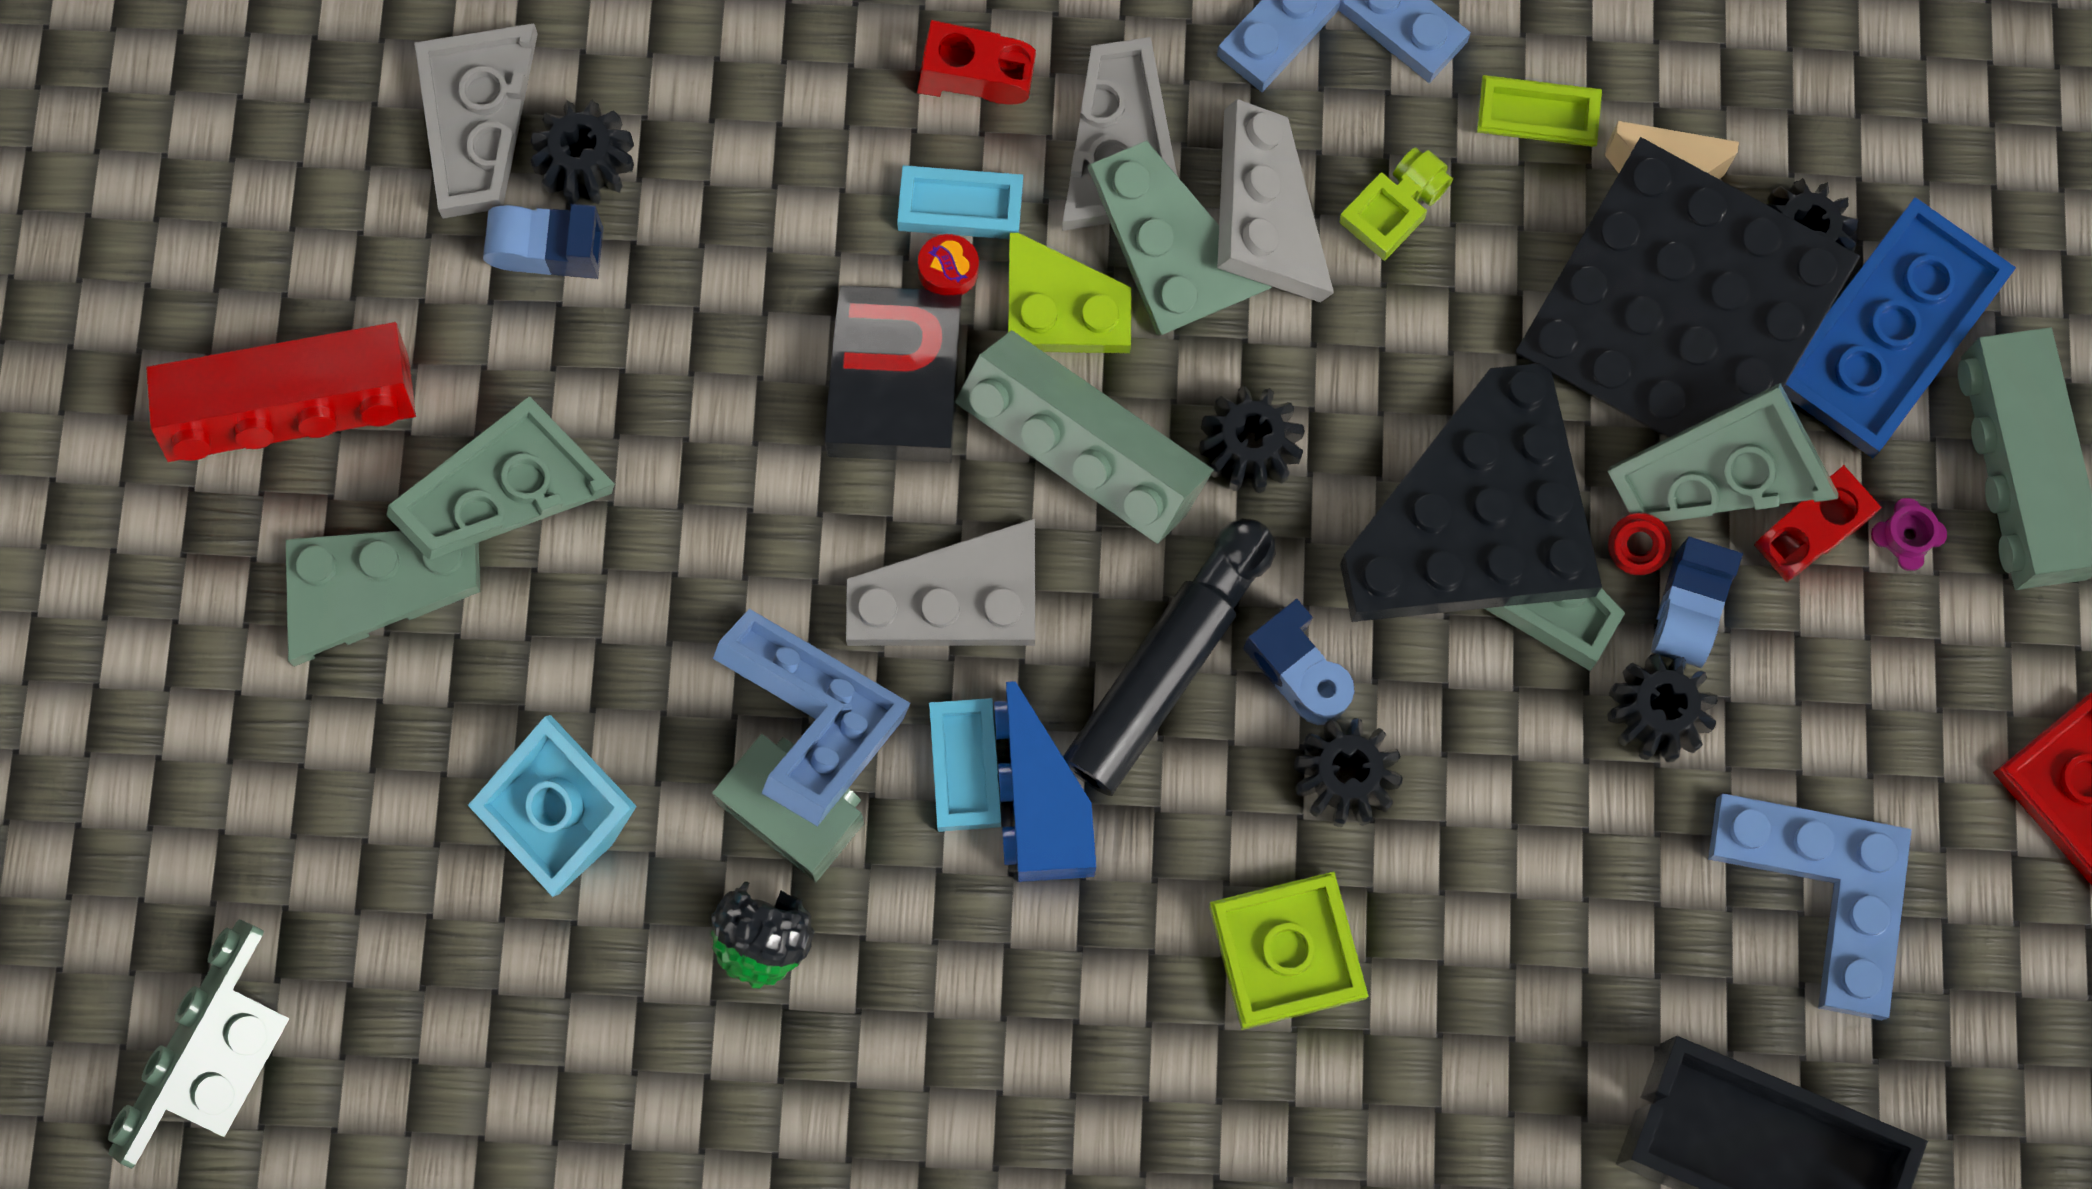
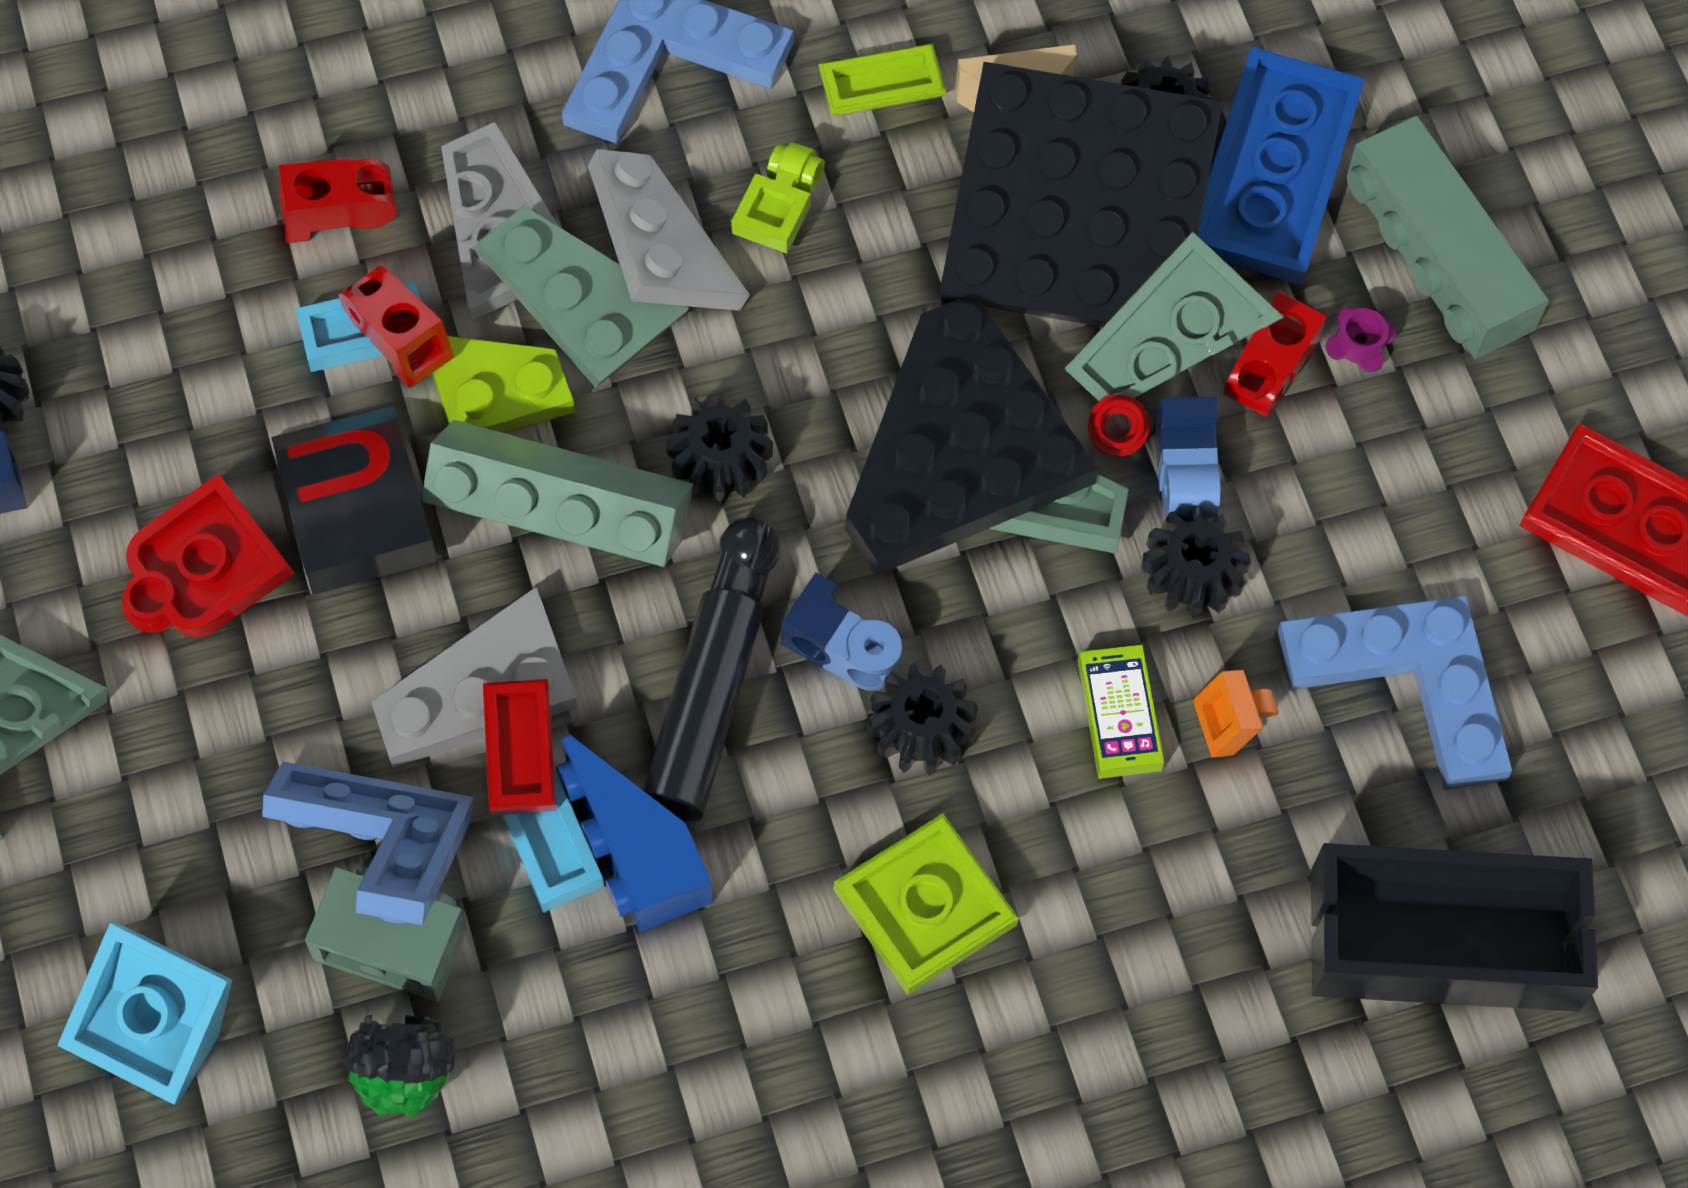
camera: 20 degrees left, 10 degrees down
red tile [918,234,979,295] -> none
none -> red plate [122,474,295,638]
none -> red leg [338,265,454,388]
none -> red tile [483,679,556,816]
none -> tile [1077,645,1164,779]
none -> orange tile [1193,670,1279,758]

